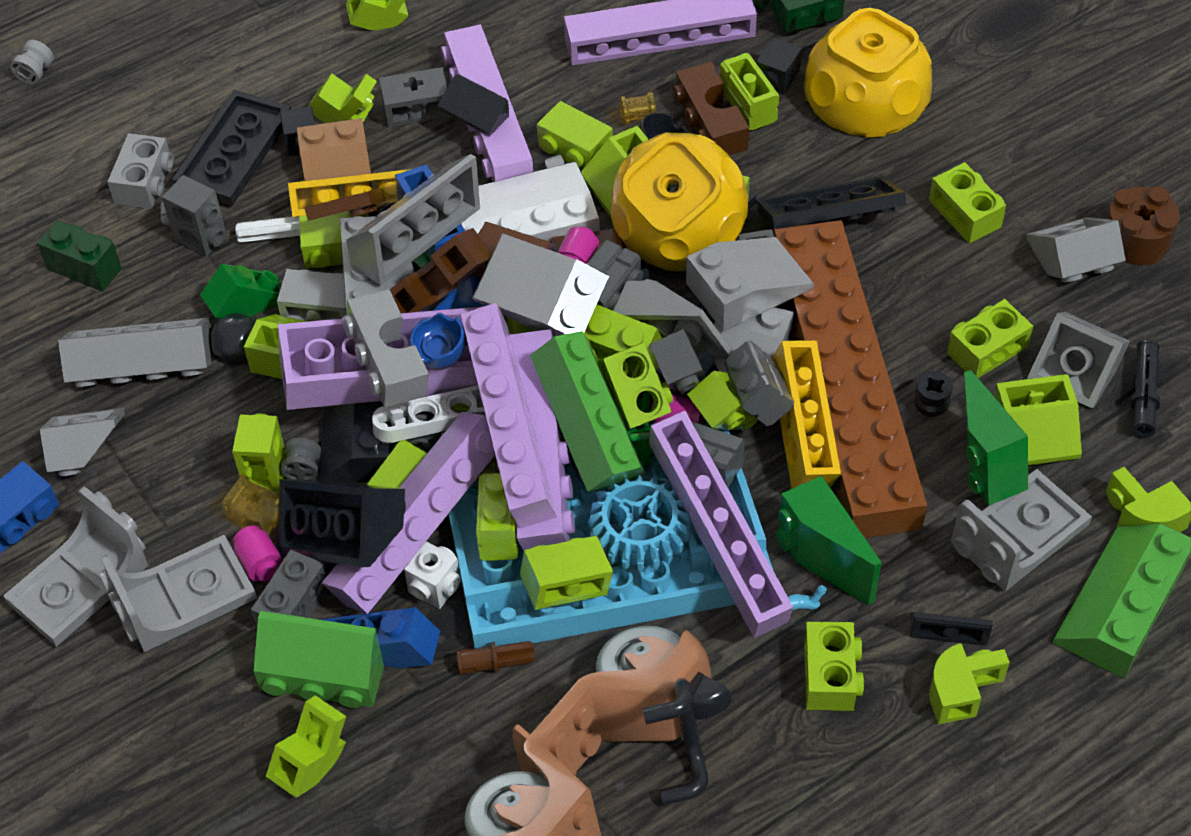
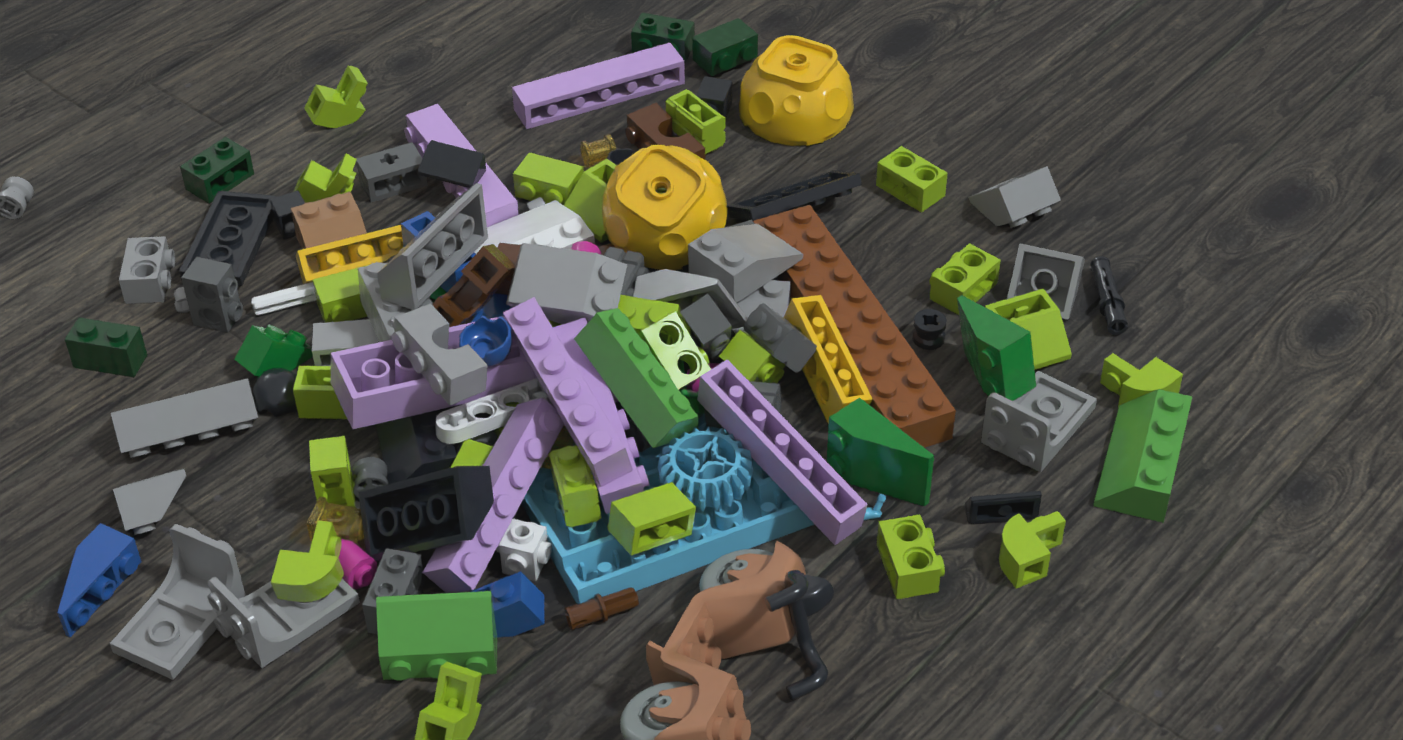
camera: 15 degrees left, 10 degrees down
reddish brown wing [304,188,386,221] -> none
reddish brown brick [1107,186,1180,266] -> none
none -> dark green brick [180,137,254,204]
none -> lime brick [271,520,344,602]

